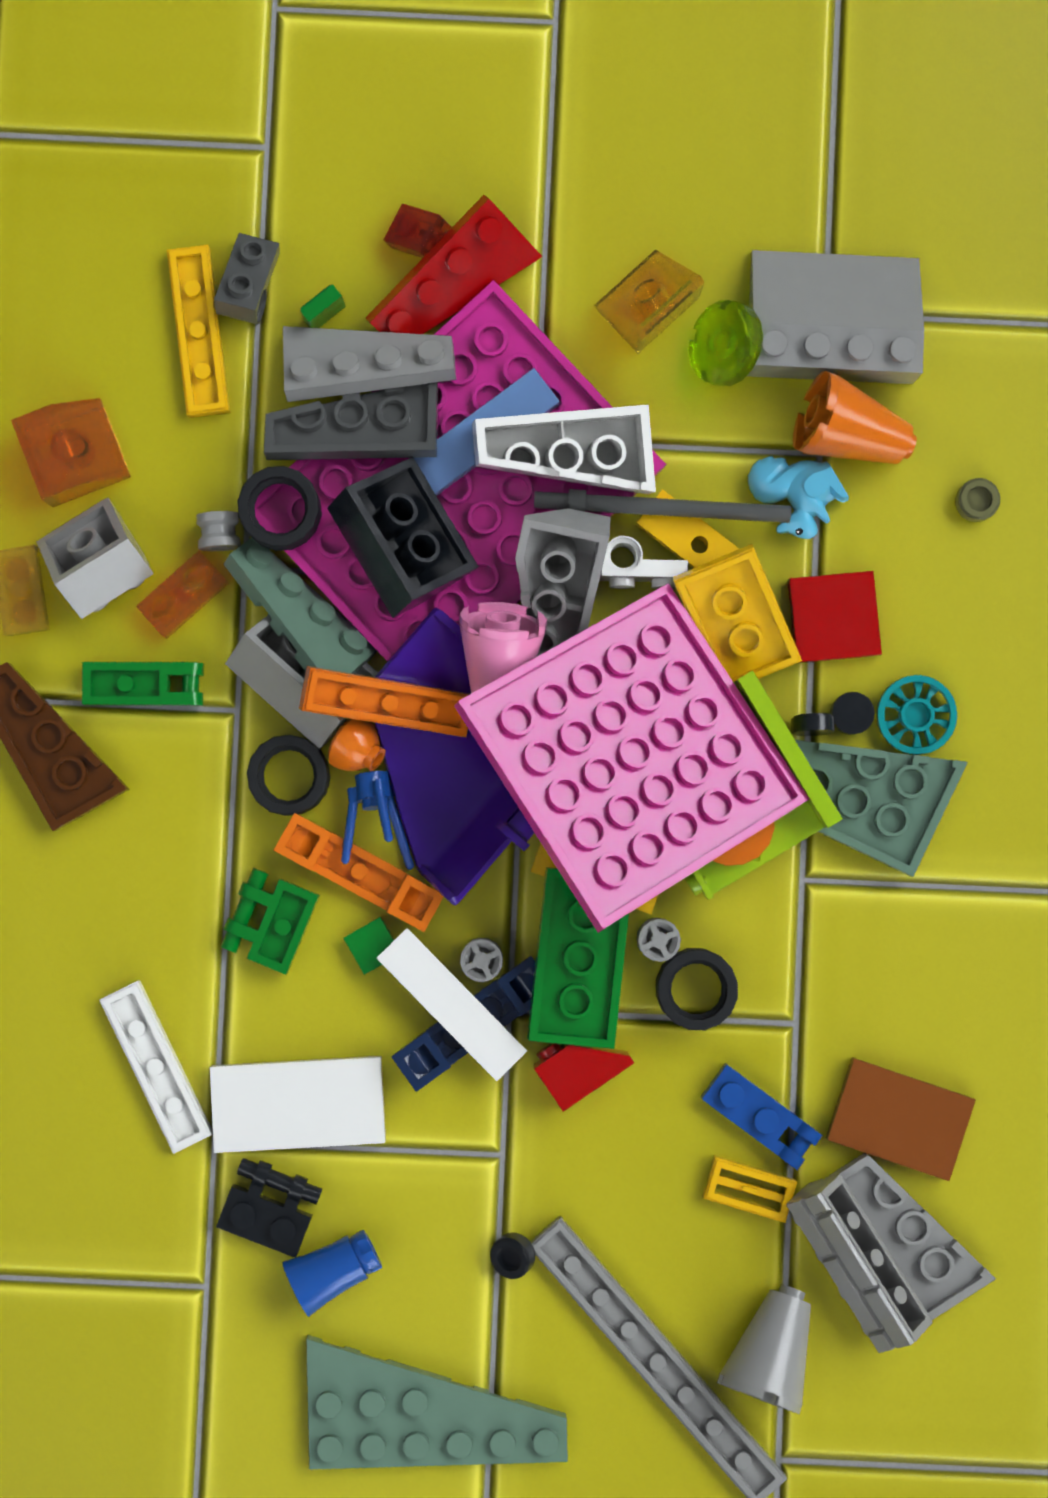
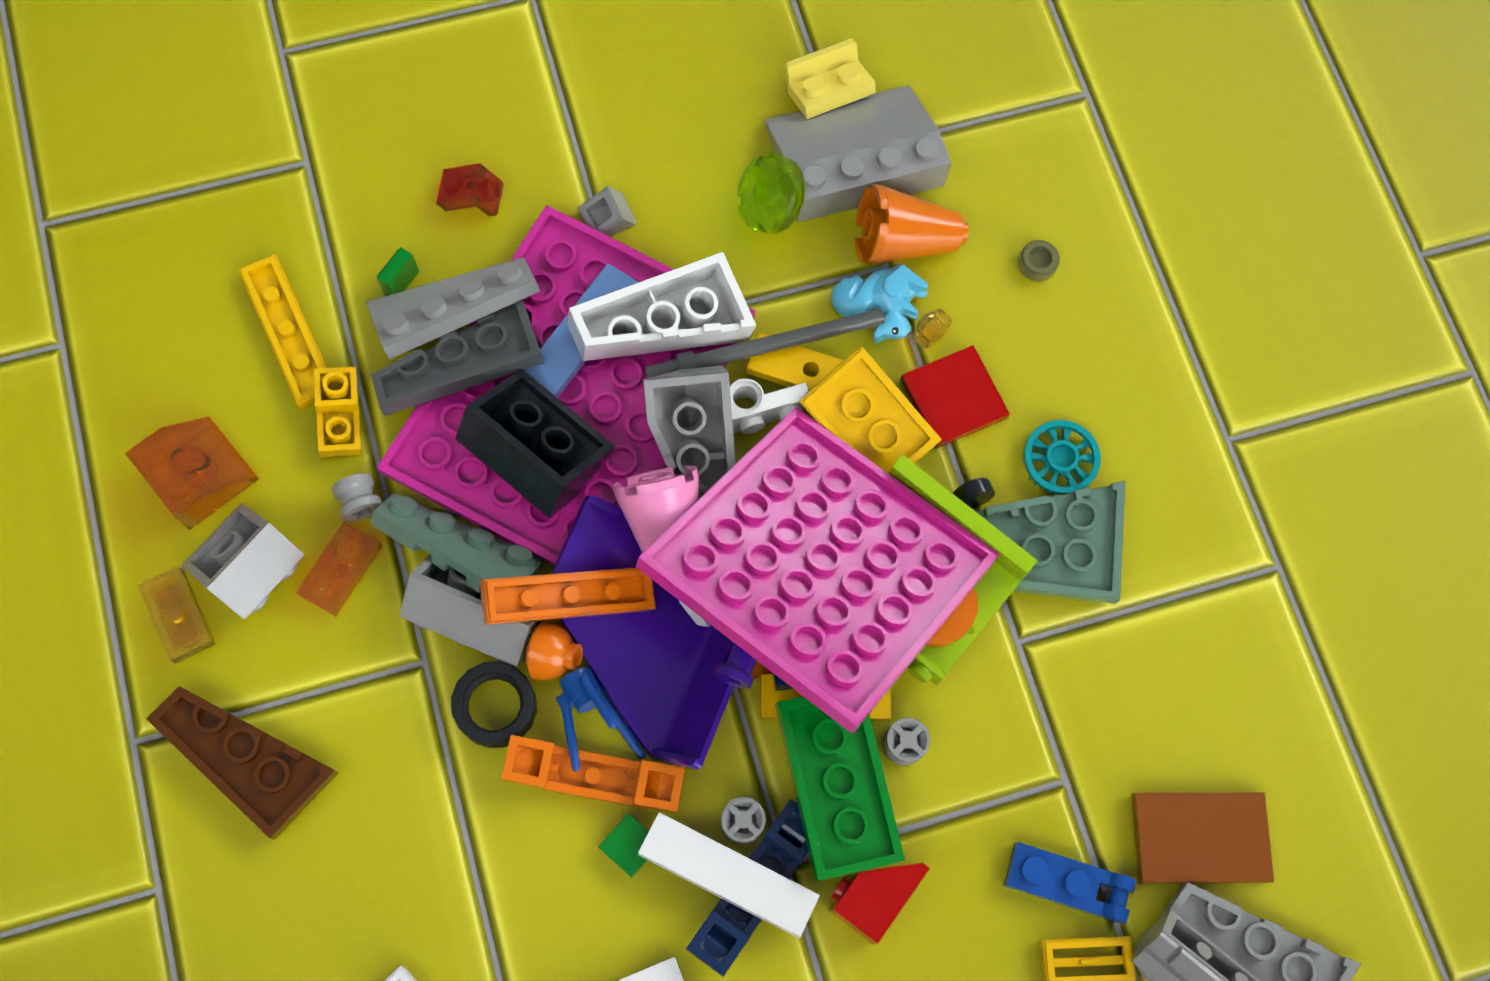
camera: 20 degrees left, 15 degrees down
green plate [82,662,204,706] -> none
dark grey plate [214,233,280,325] -> none
green plate [221,868,320,975] -> none
black tyre [238,466,322,551] -> none
red wing [366,195,543,334] -> none
clear yellow slope [594,249,705,354] -> none
black tyre [656,948,738,1030] -> none
black tile [830,692,875,735] -> none
none -> yellow slope [313,367,362,458]
none -> light grey slope [578,186,637,236]
none -> light yellow bracket [785,38,876,119]
none -> clear yellow tile [913,308,952,349]

